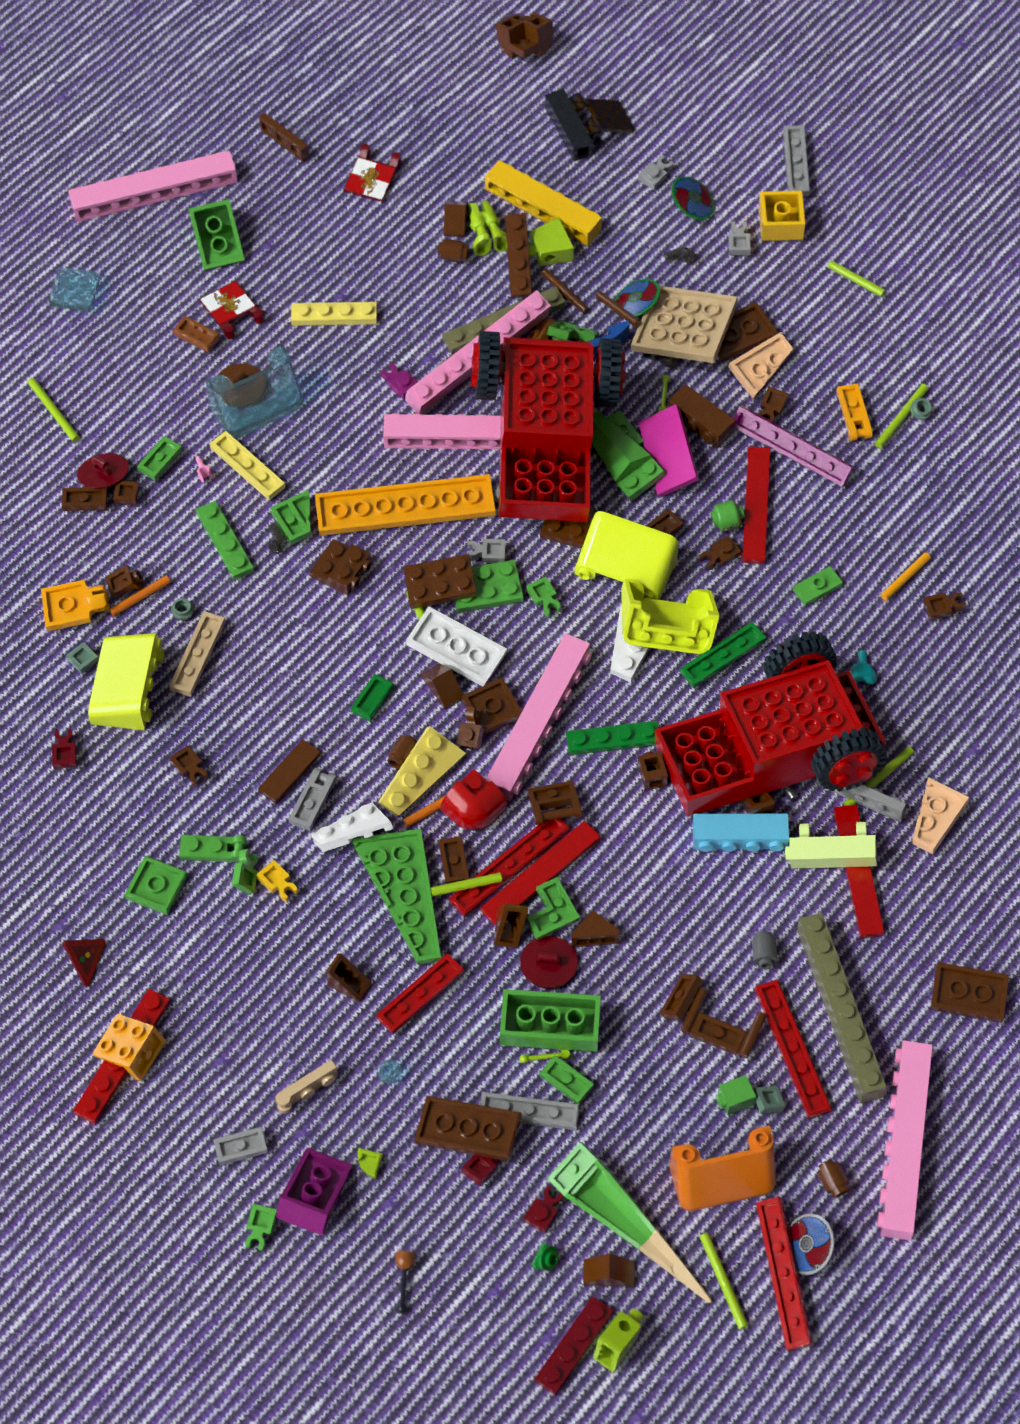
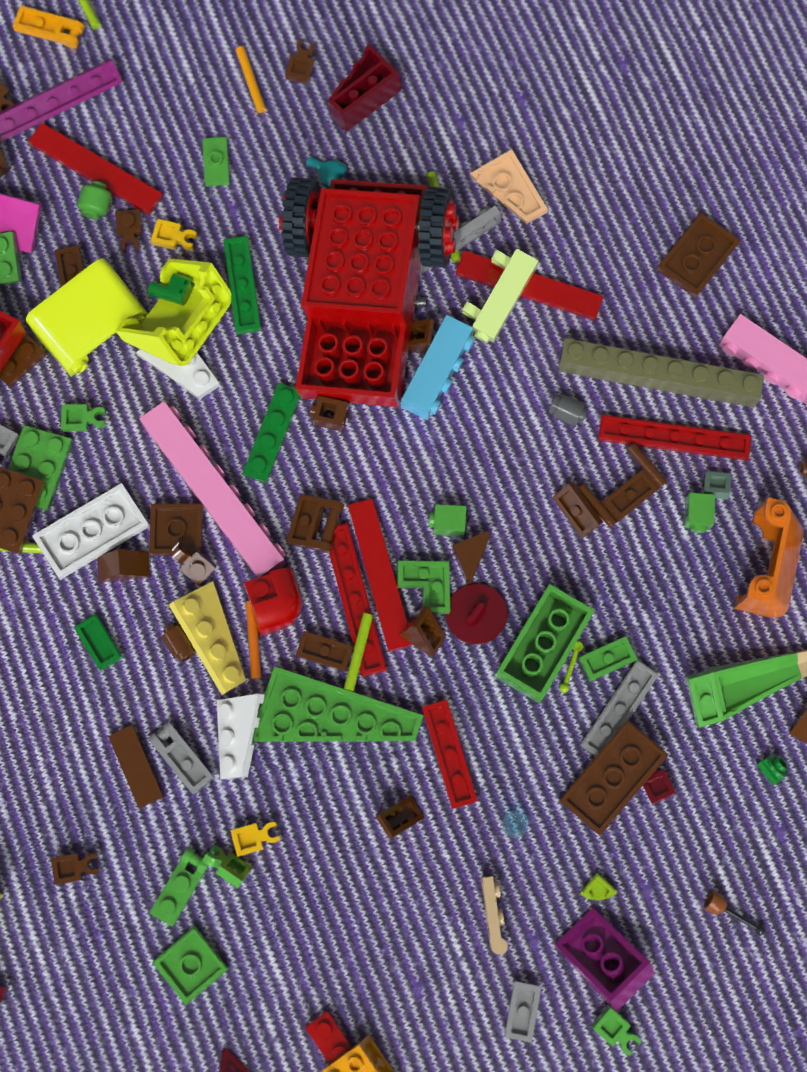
camera: 65 degrees left, 15 degrees up
dark red plate [523,1185,563,1234] -> none
none -> green piece [148,273,194,305]
none -> yellow plate [151,219,197,251]
none -> dark red wedge [327,44,402,133]
none -> bright green brick [429,504,466,537]

